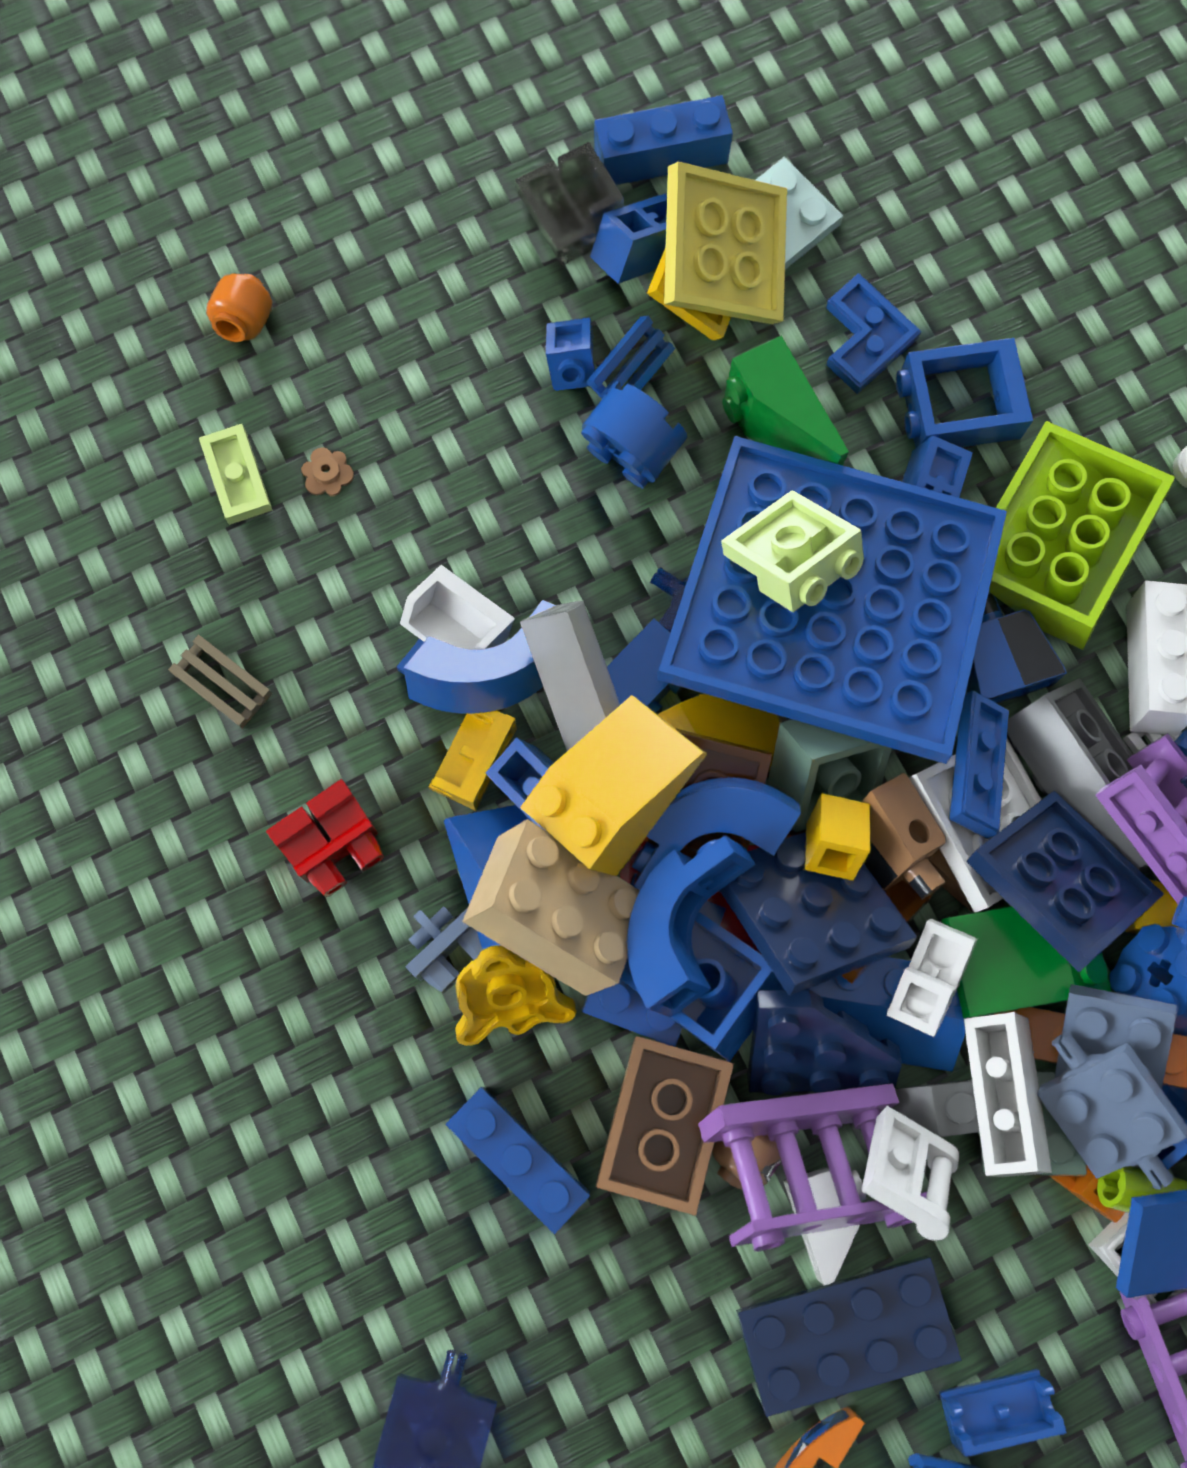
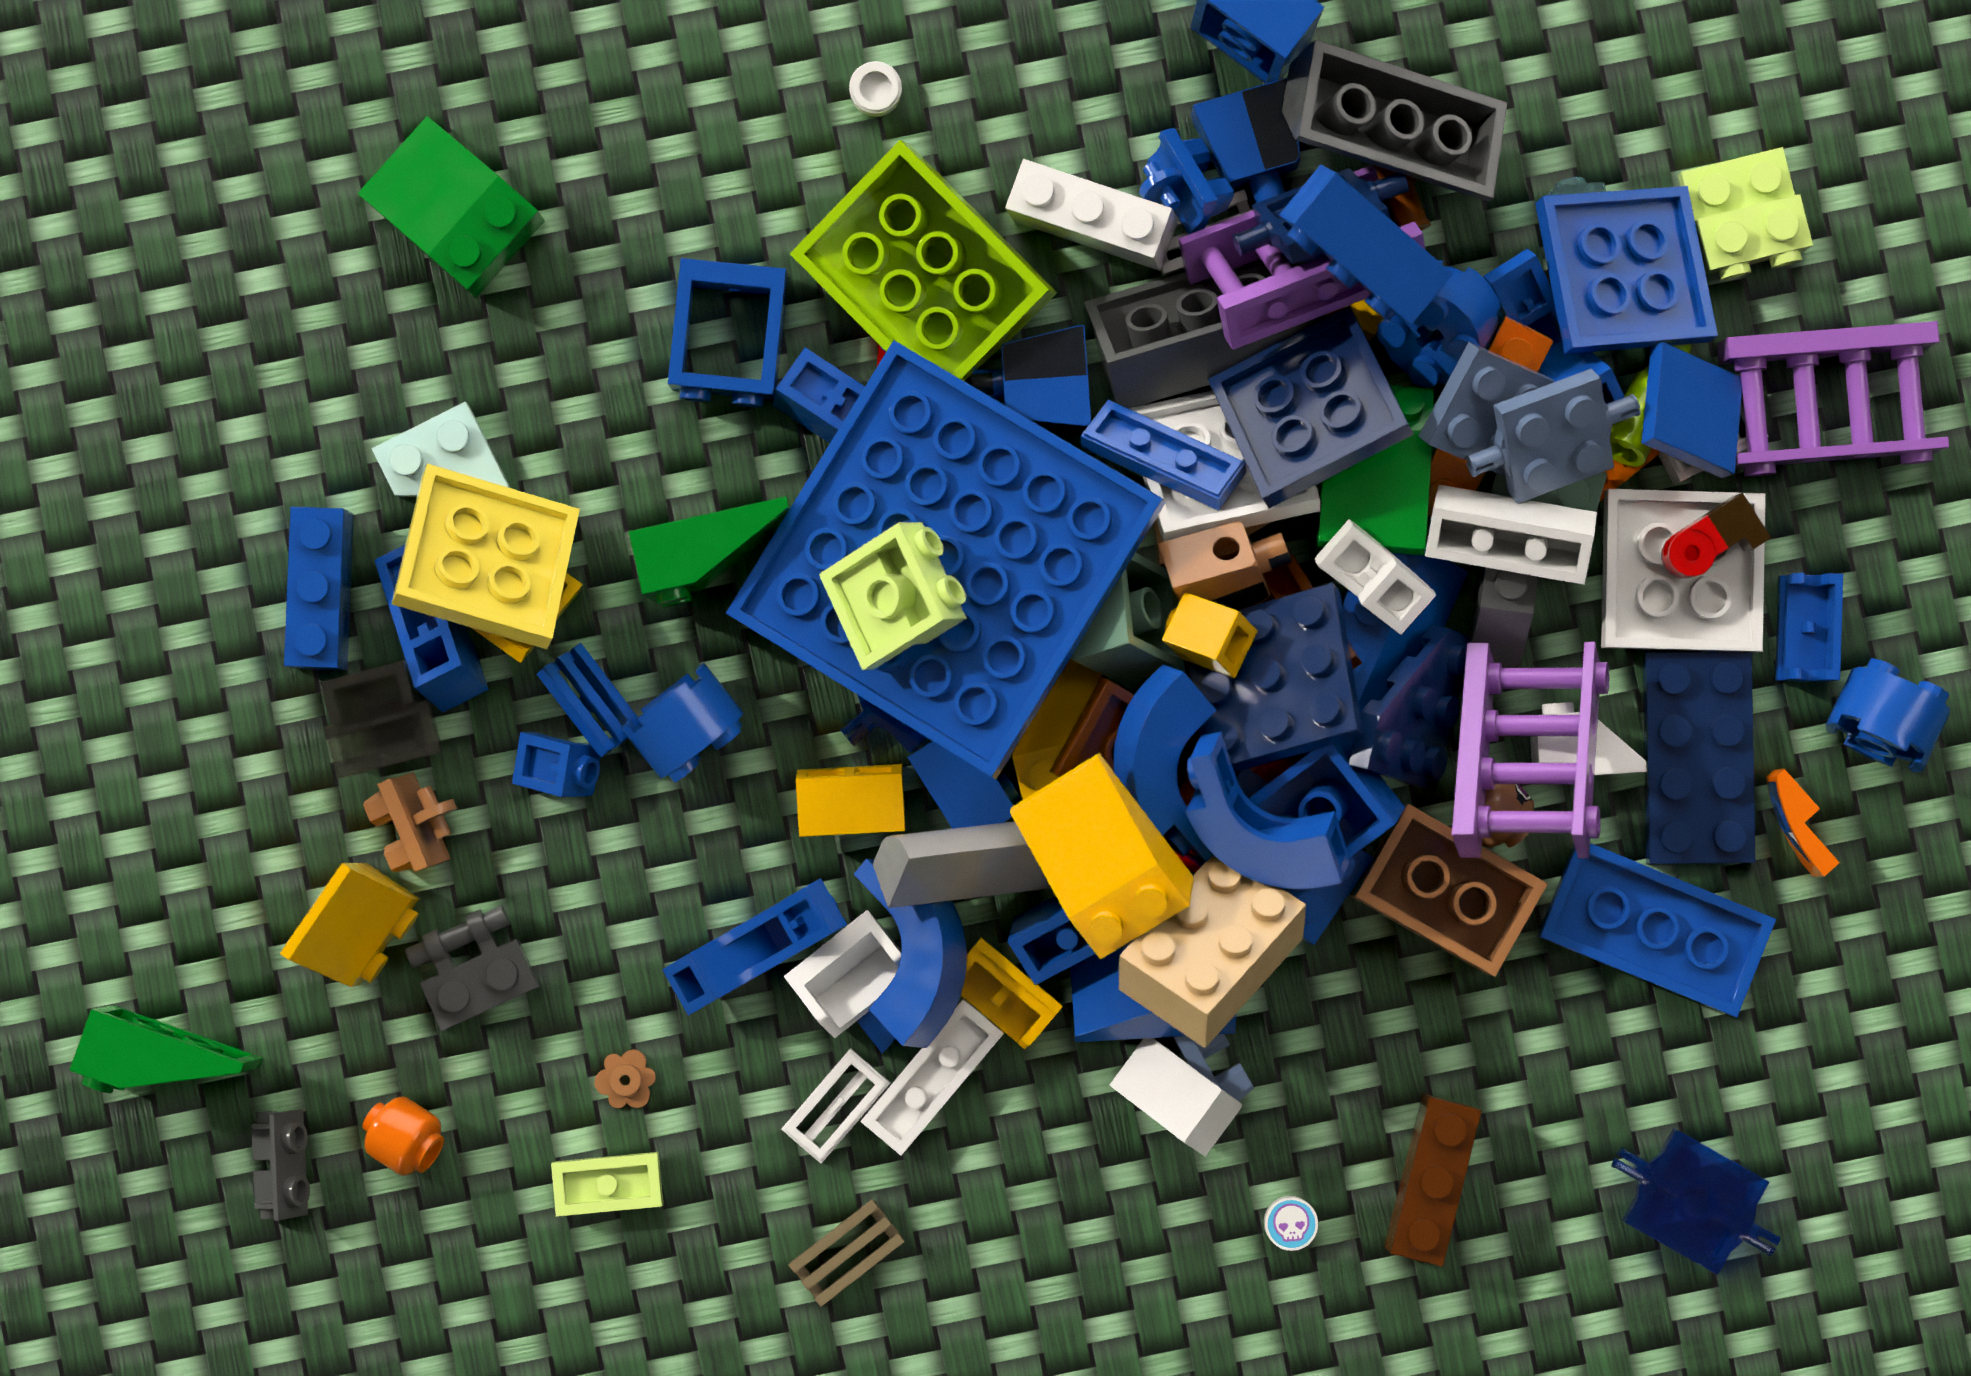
camera: 75 degrees left, 10 degrees up
red hips [265,779,384,897] -> none
blue brick [445,1087,590,1234] -> none
yellow tile [455,945,576,1046] -> none
blue tile [826,273,922,394] -> none
white plate [862,1106,959,1240] -> none
none -> green slope [69,1005,264,1094]
none -> dark grey hinge [251,1109,310,1221]
none -> yellow slope [280,863,420,987]
none -> green slope [357,116,545,299]
none -> medium nougat hips [363,772,457,872]
none -> dark grey plate [405,905,540,1031]
none -> blue arch [662,878,847,1016]
none -> white tile [781,1048,891,1163]
none -> yellow hinge [795,764,905,837]
none -> white plate [860,999,1004,1155]
none -> white panel [1109,1038,1242,1157]
none -> tile [1264,1196,1318,1251]
none -> reddish brown brick [1384,1093,1482,1267]
none -> blue plate [1537,843,1776,1017]
none -> white plate [1601,489,1765,653]
none -> leg [1661,493,1772,578]

